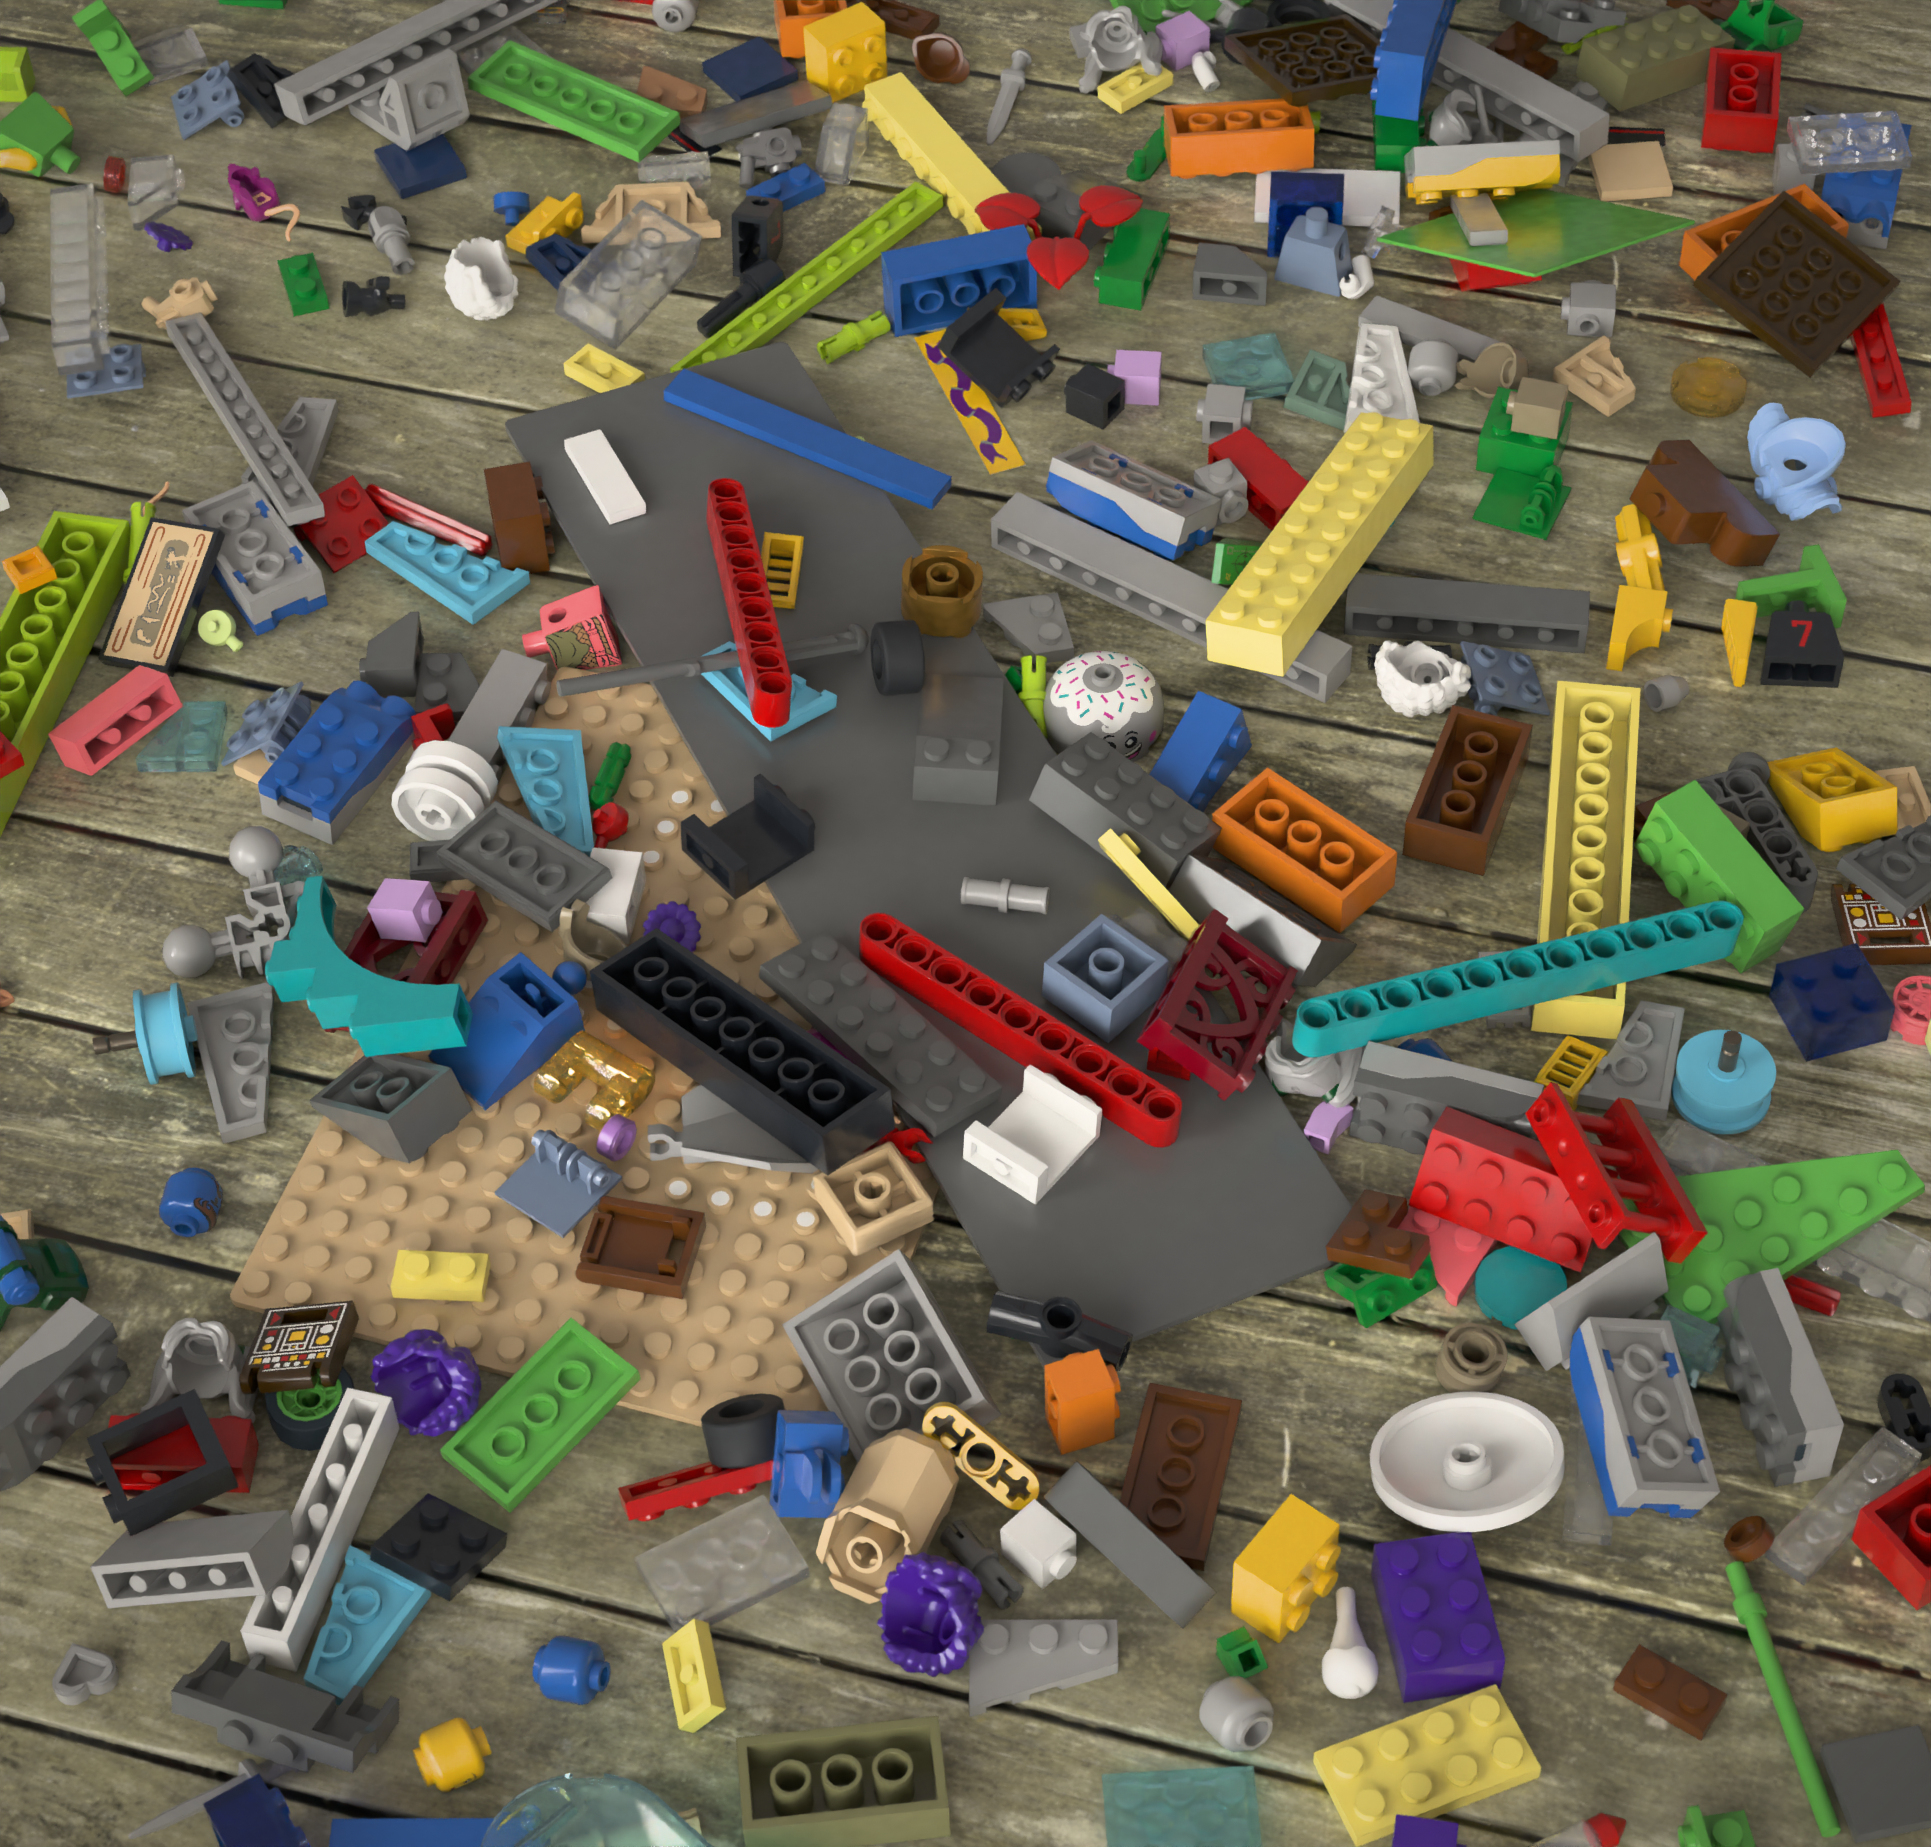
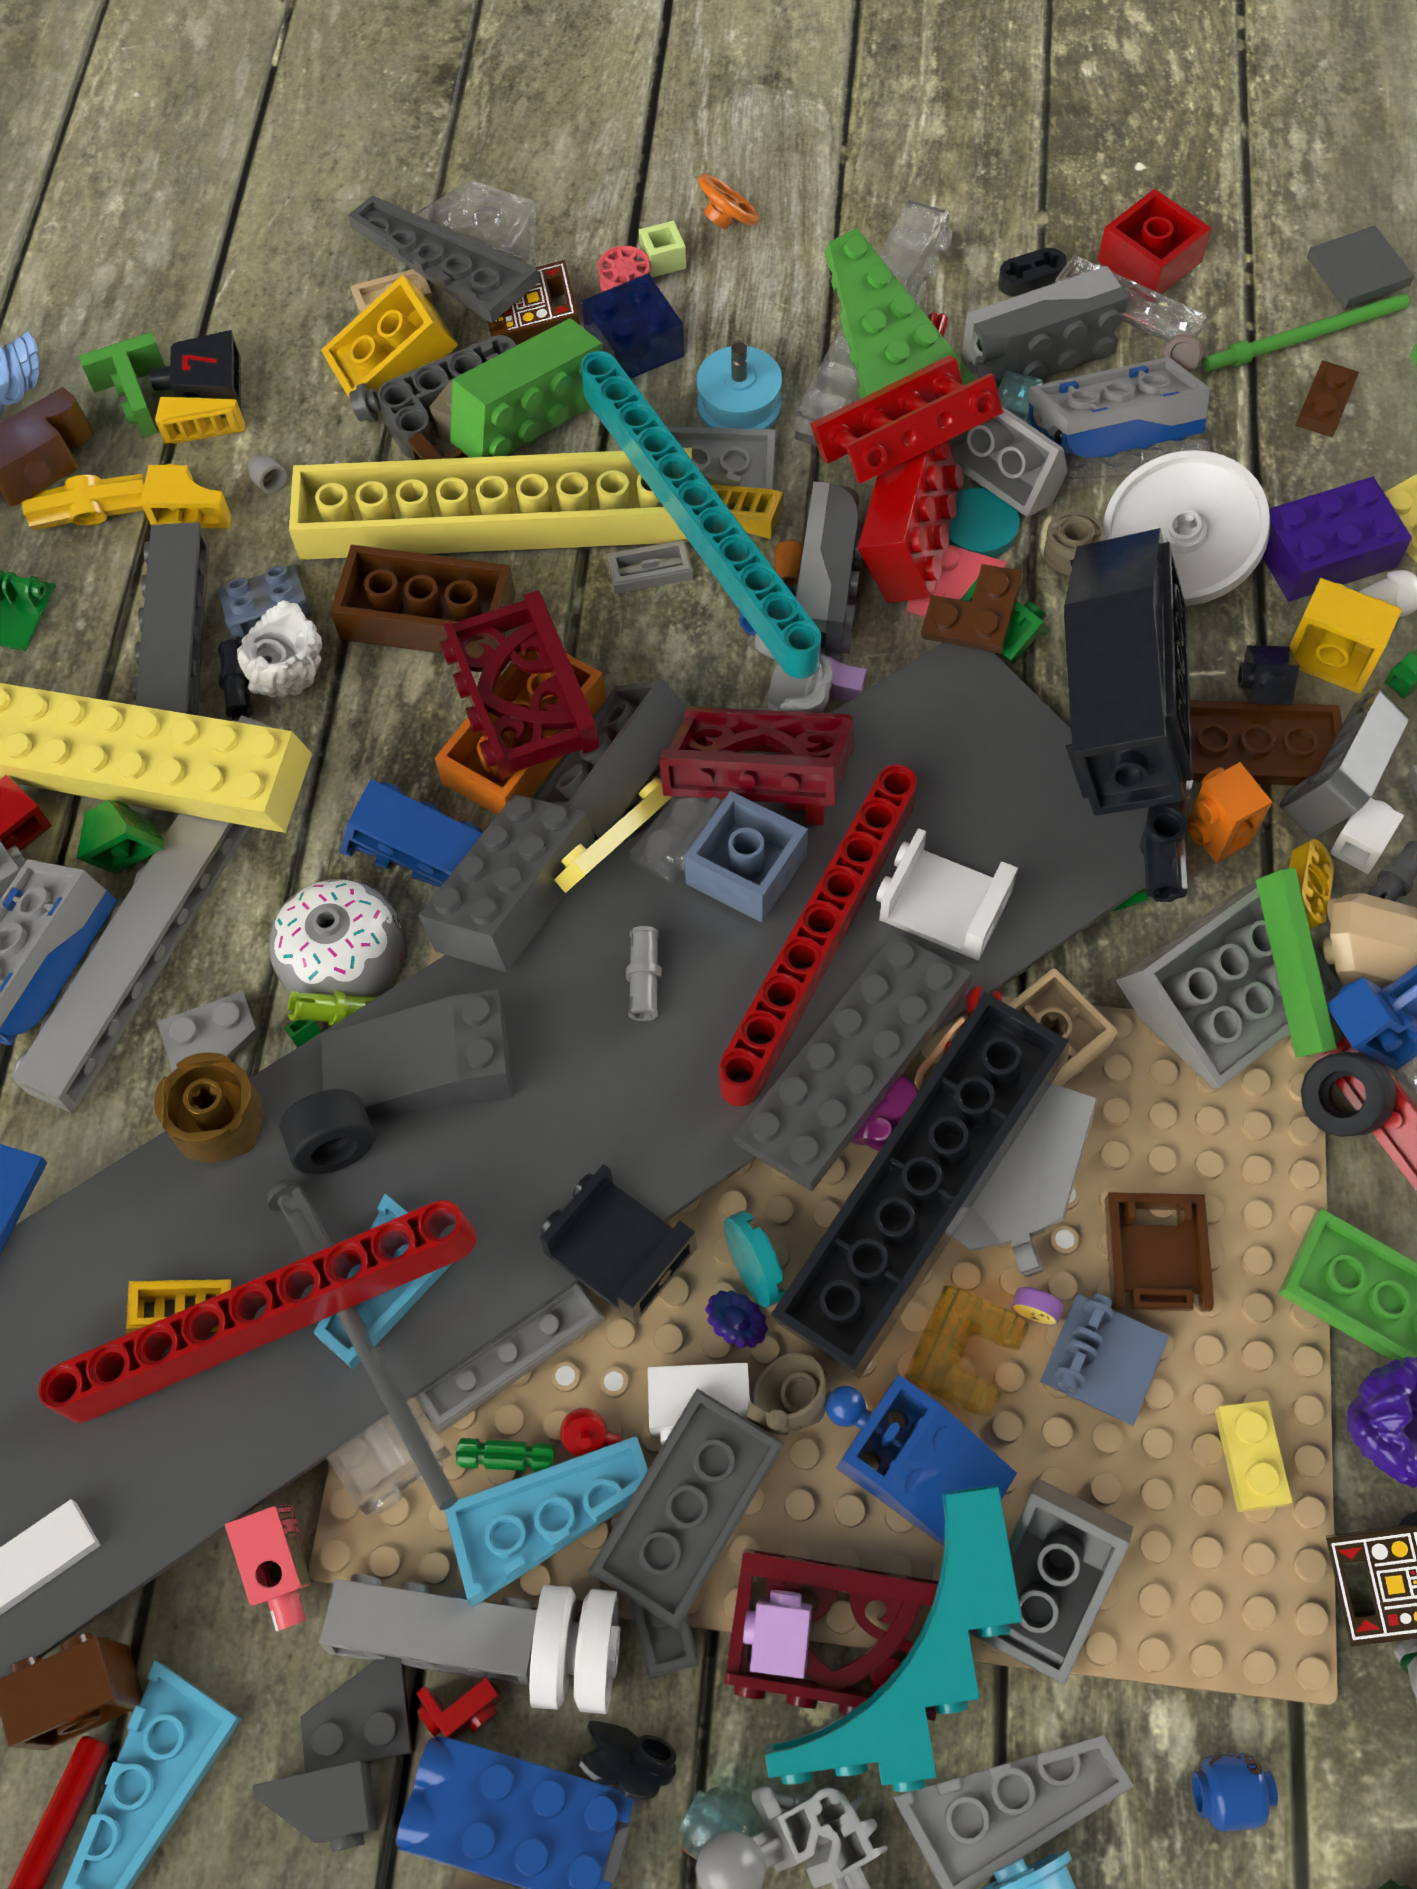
camera: 100 degrees left, 15 degrees up
none -> clear brick [326,1396,452,1515]
none -> light grey tile [416,1282,604,1434]
none -> dark red fence [439,590,600,780]
none -> black plate [578,1721,677,1800]
none -> teal tile [724,1211,786,1308]
none -> black container [1064,528,1193,816]
none -> black brick [1237,645,1300,705]
none -> bright green tile [1256,868,1337,1058]

